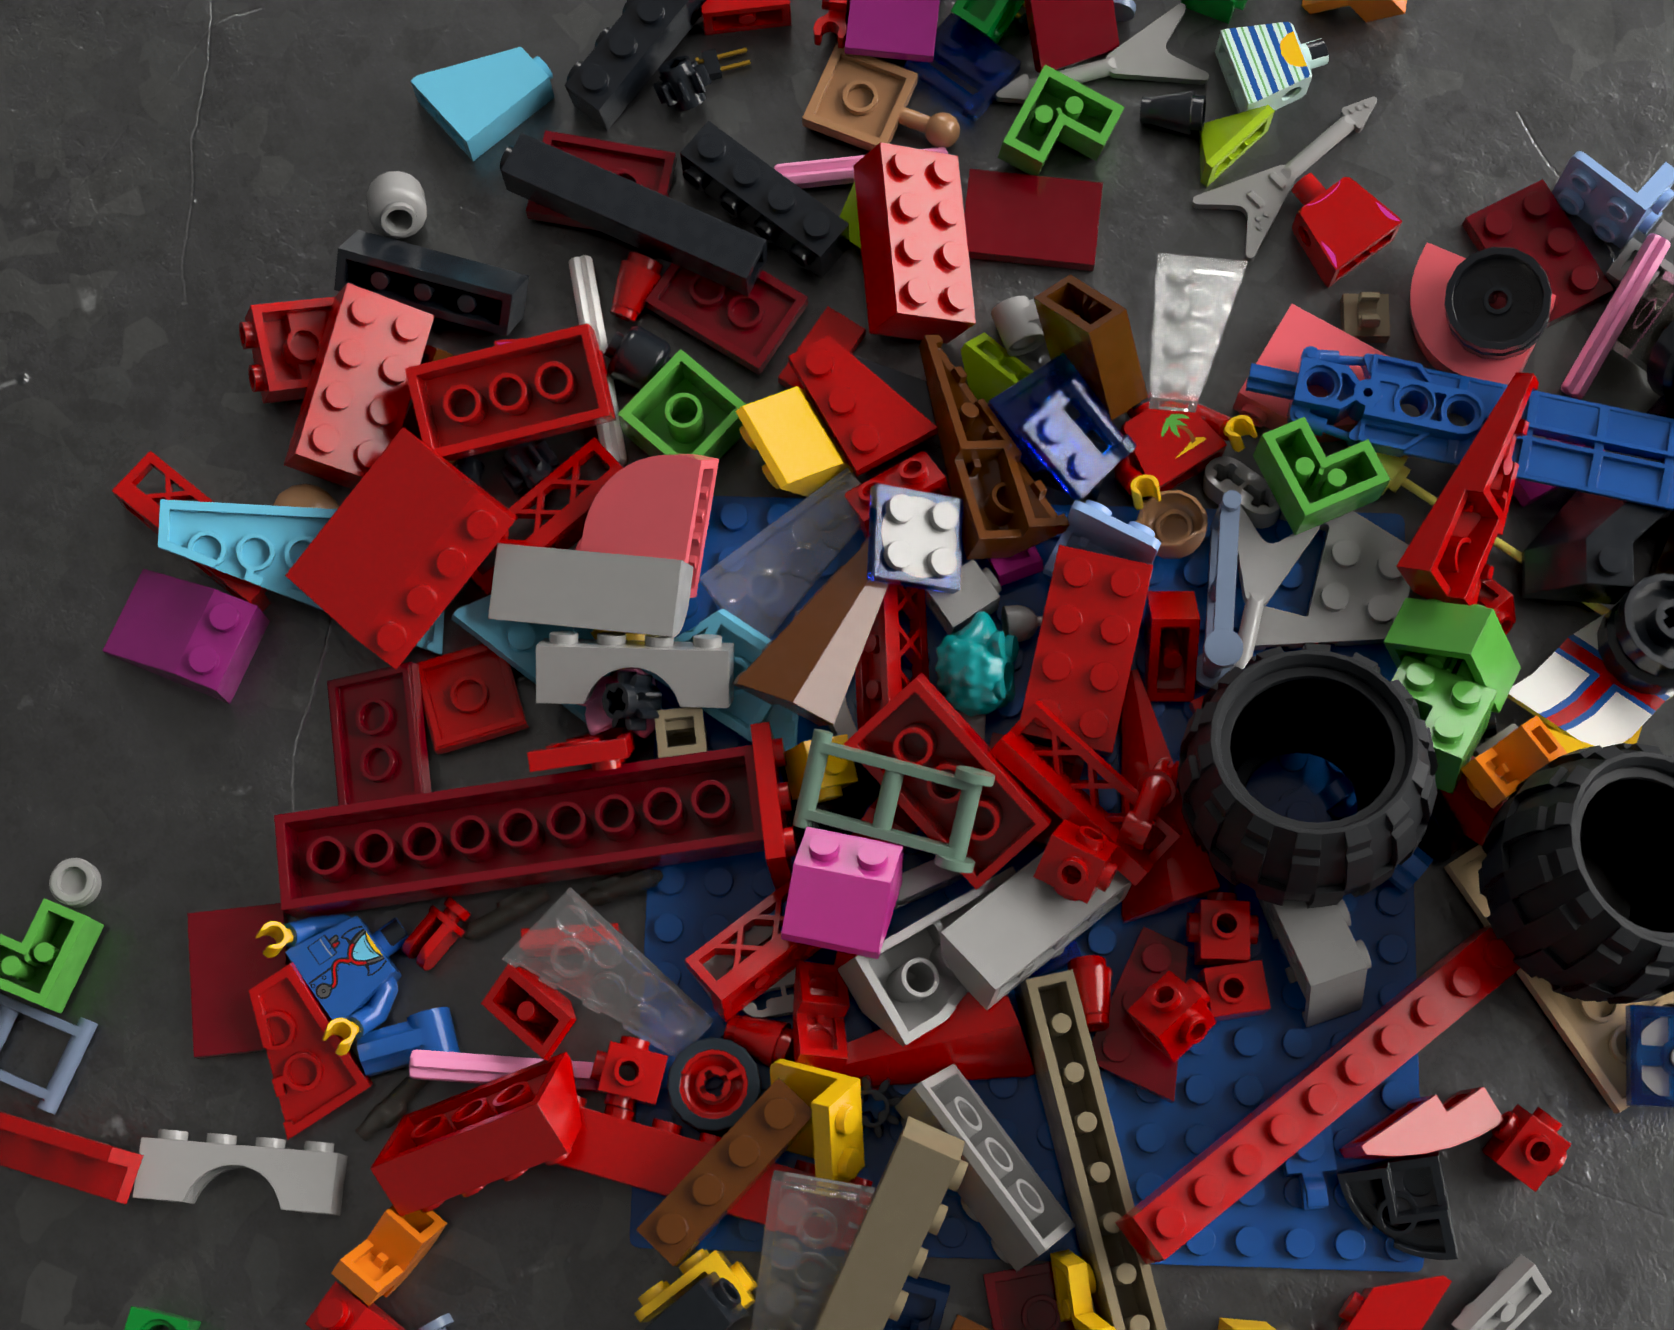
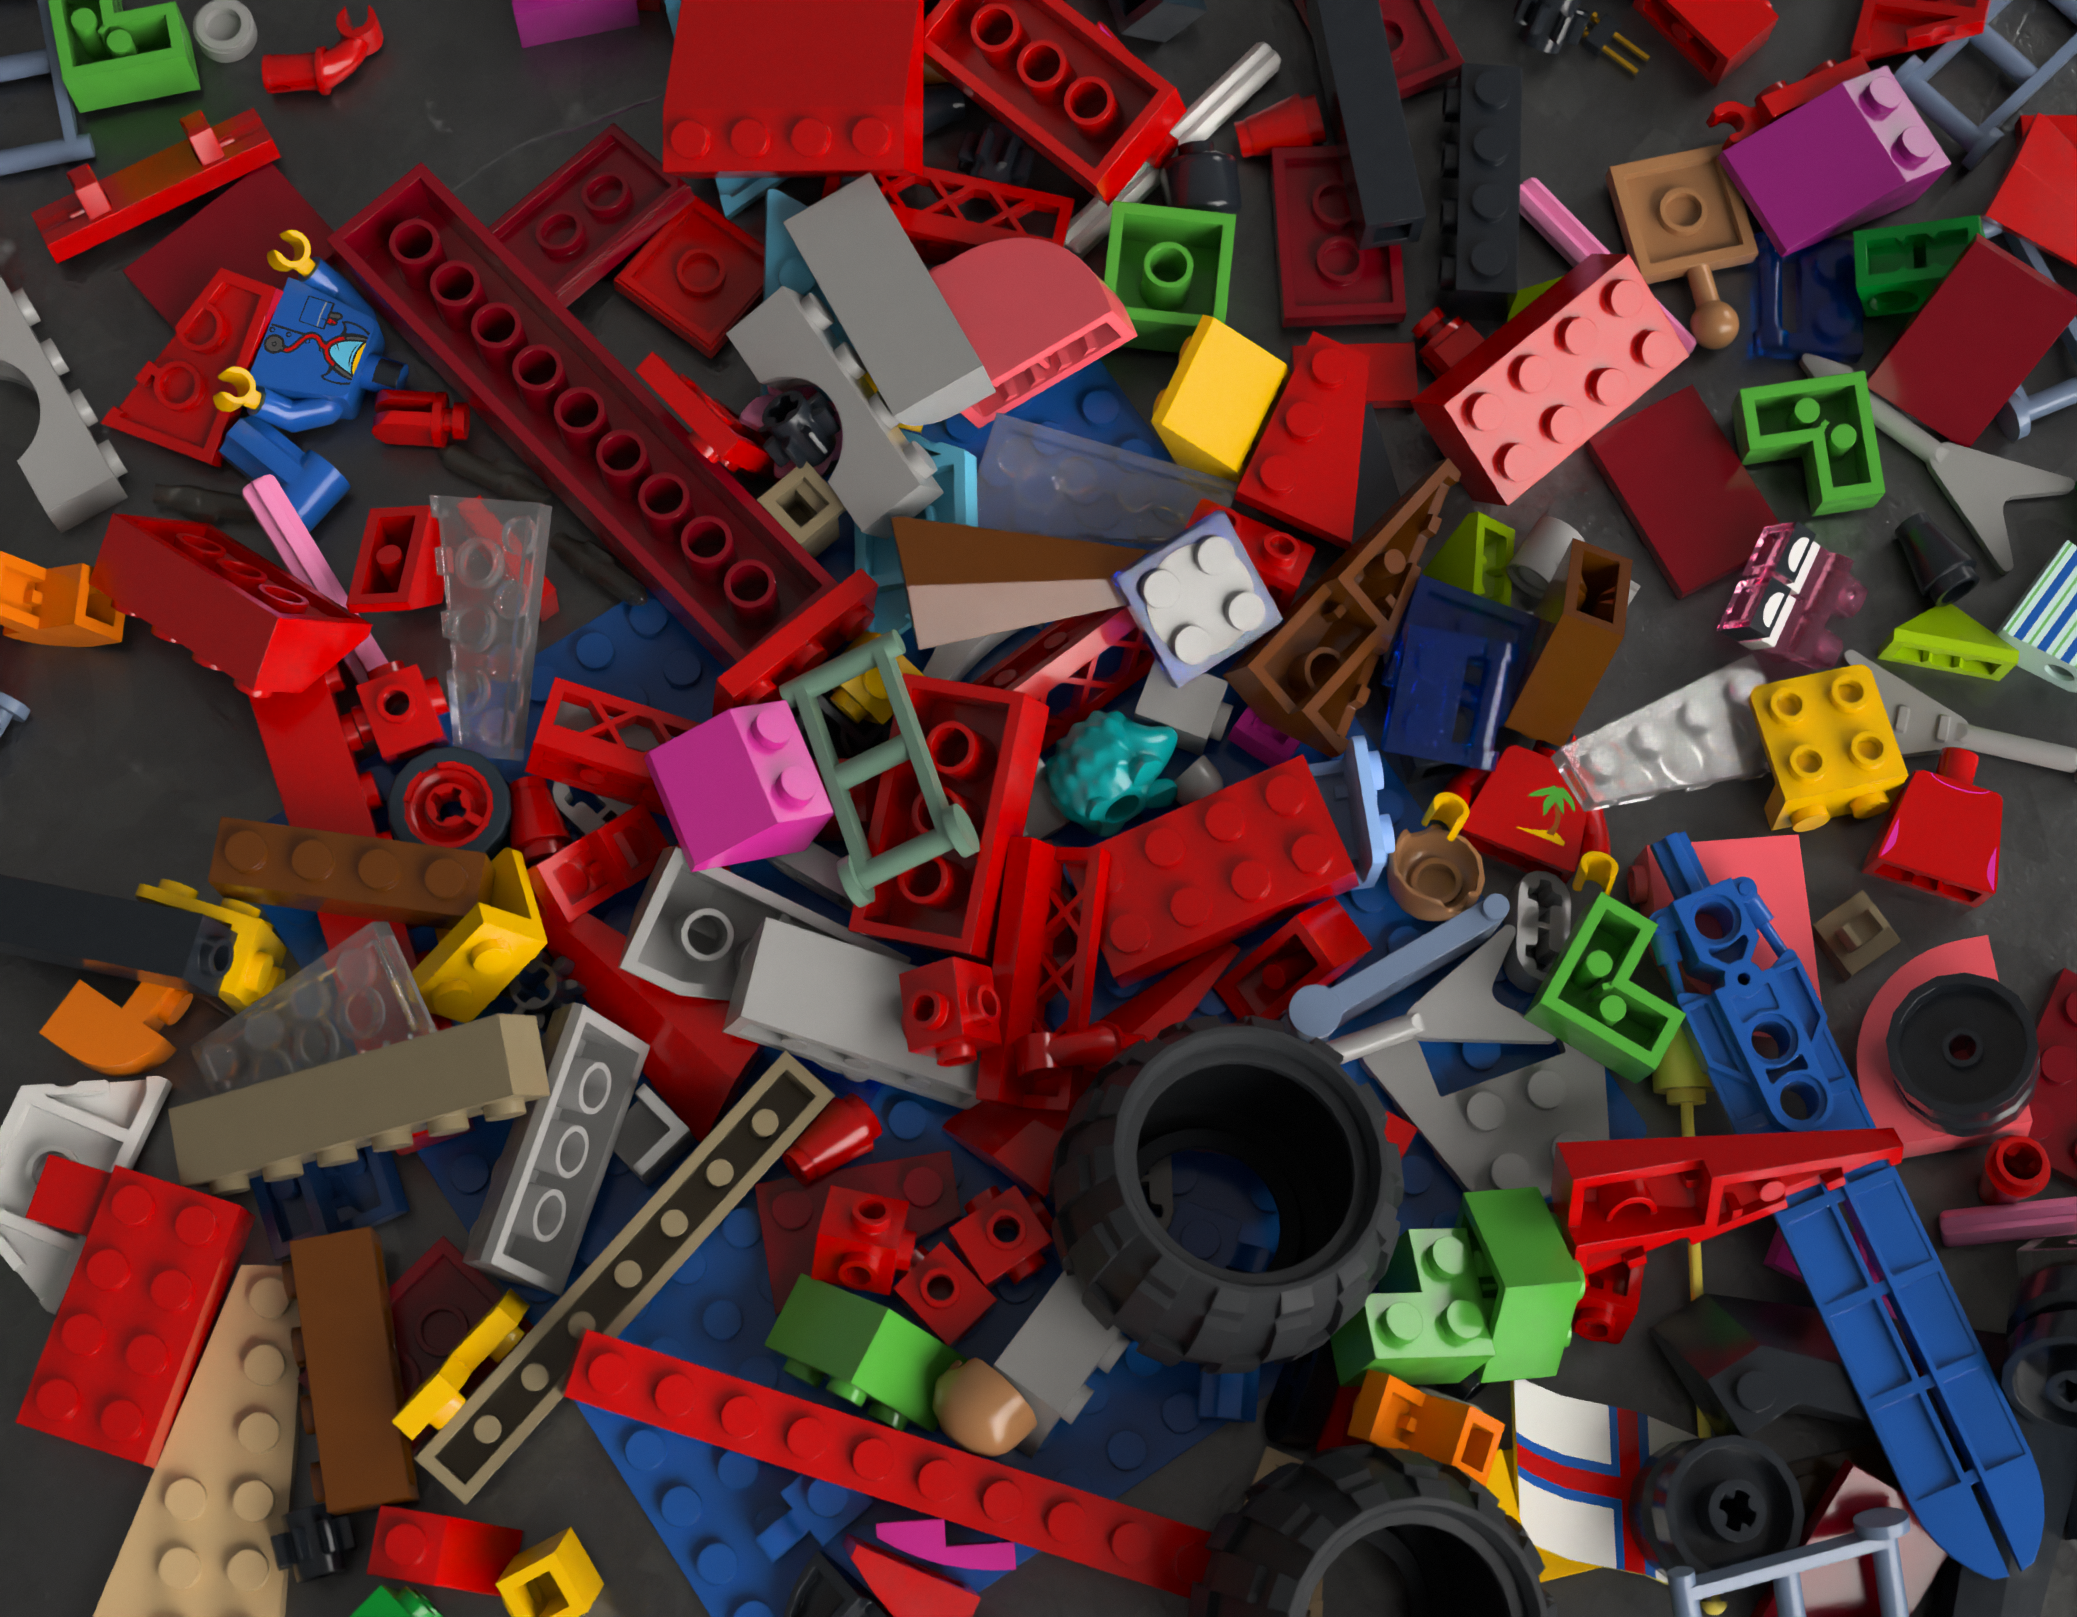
camera: 45 degrees right, 0 degrees up
none -> red hinge [31,107,281,264]
none -> red piece [261,5,384,95]
none -> light grey panel [613,1083,695,1187]
none -> bright green brick [764,1273,970,1433]
none -> dark pink slope [876,1517,1016,1570]
none -> medium nougat hair [932,1358,1037,1457]
none -> red arm [1411,306,1485,379]
none -> clear pink hips [1717,521,1868,670]
none -> yellow bracket [1748,664,1908,832]
none -> red cone [1978,1135,2051,1206]

